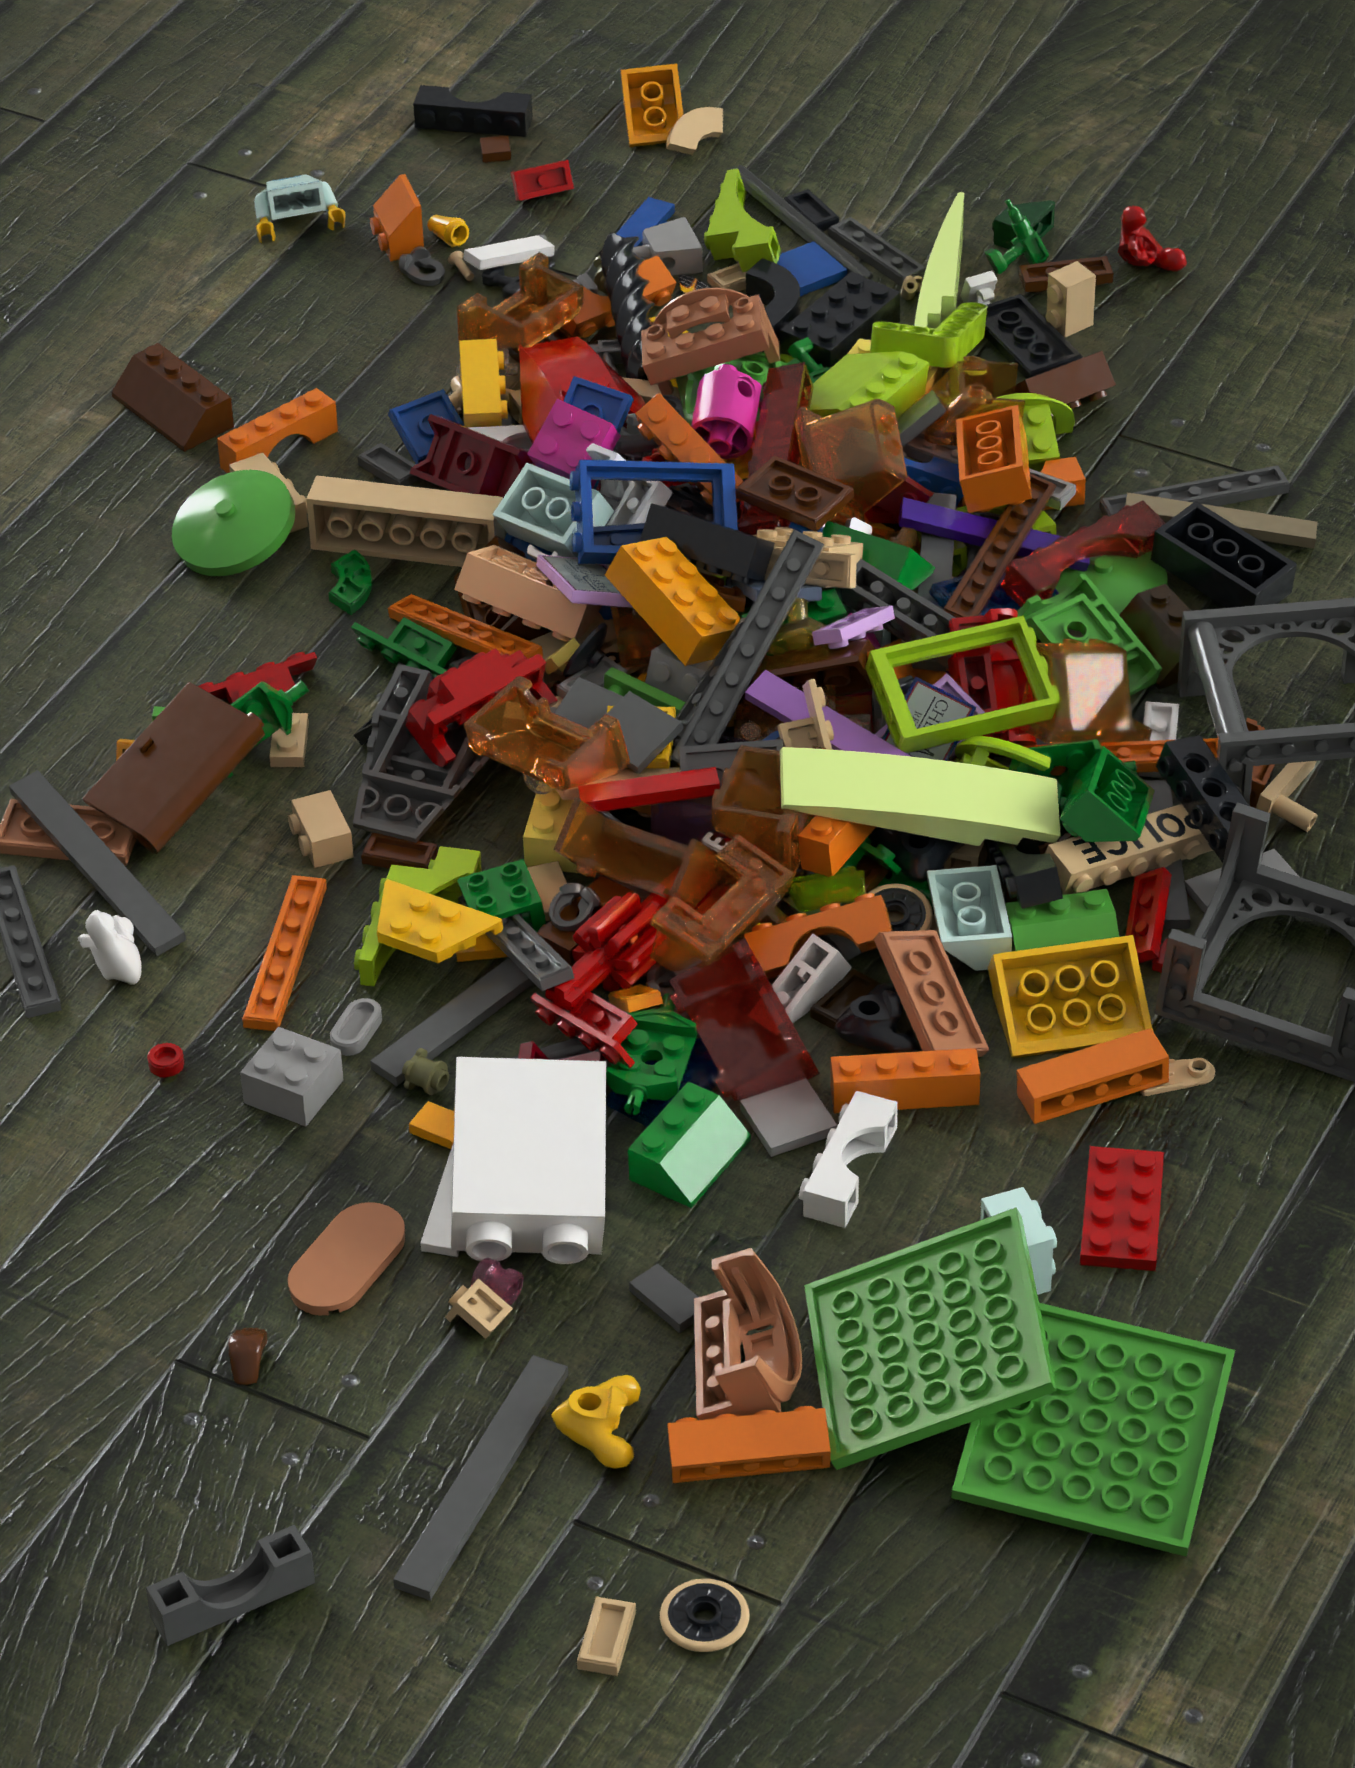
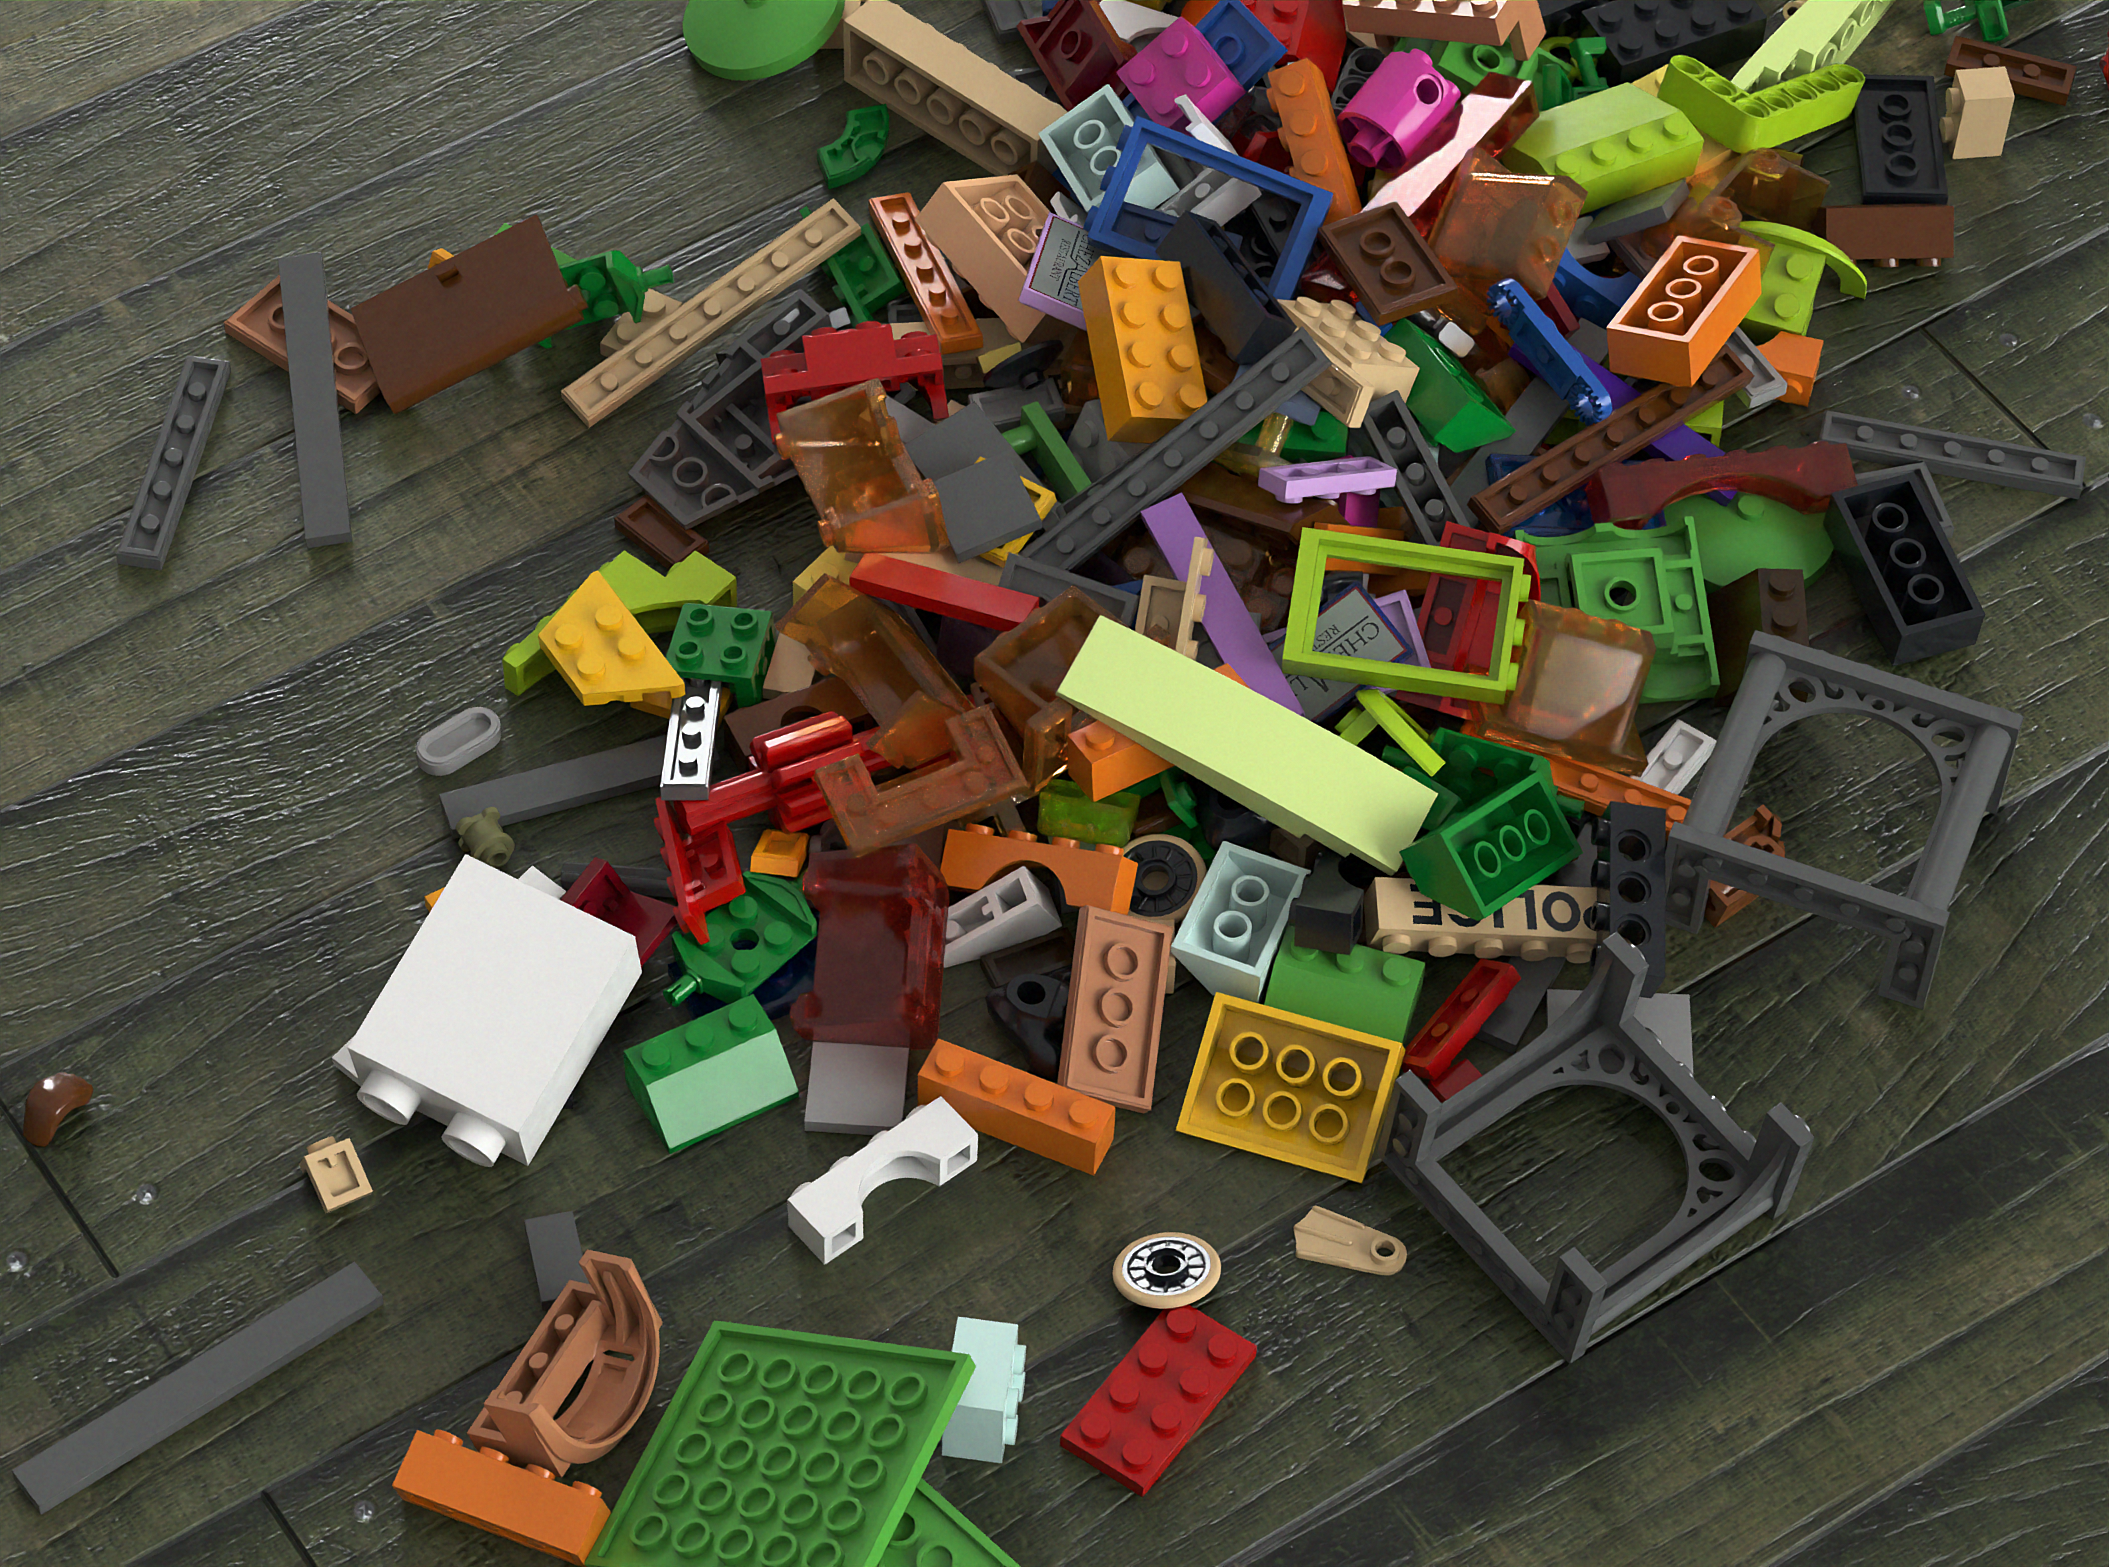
camera: 25 degrees right, 10 degrees up
white head [78,910,142,985] -> none
red tile [147,1043,185,1077] -> none
red bracket [198,652,317,704] -> none
light grey brick [240,1027,344,1126] -> none
orange tile [242,875,327,1031] -> none
tan brick [288,790,354,868] -> none
nougat tile [288,1202,405,1315] -> none
clear pink wheel [471,1257,524,1306] -> none
dark grey piece [549,883,602,931] -> none
yellow head [551,1375,641,1469] -> none
white tile [960,271,997,305] -> none
orange brick [1017,1028,1169,1124] -> none
dark tan tile [1123,492,1318,548] -> none
tan piece [1256,761,1318,832] -> none
none -> tan tile [561,198,861,428]
none -> wheel [1113,1232,1221,1309]
none -> blue plate [1487,278,1612,426]

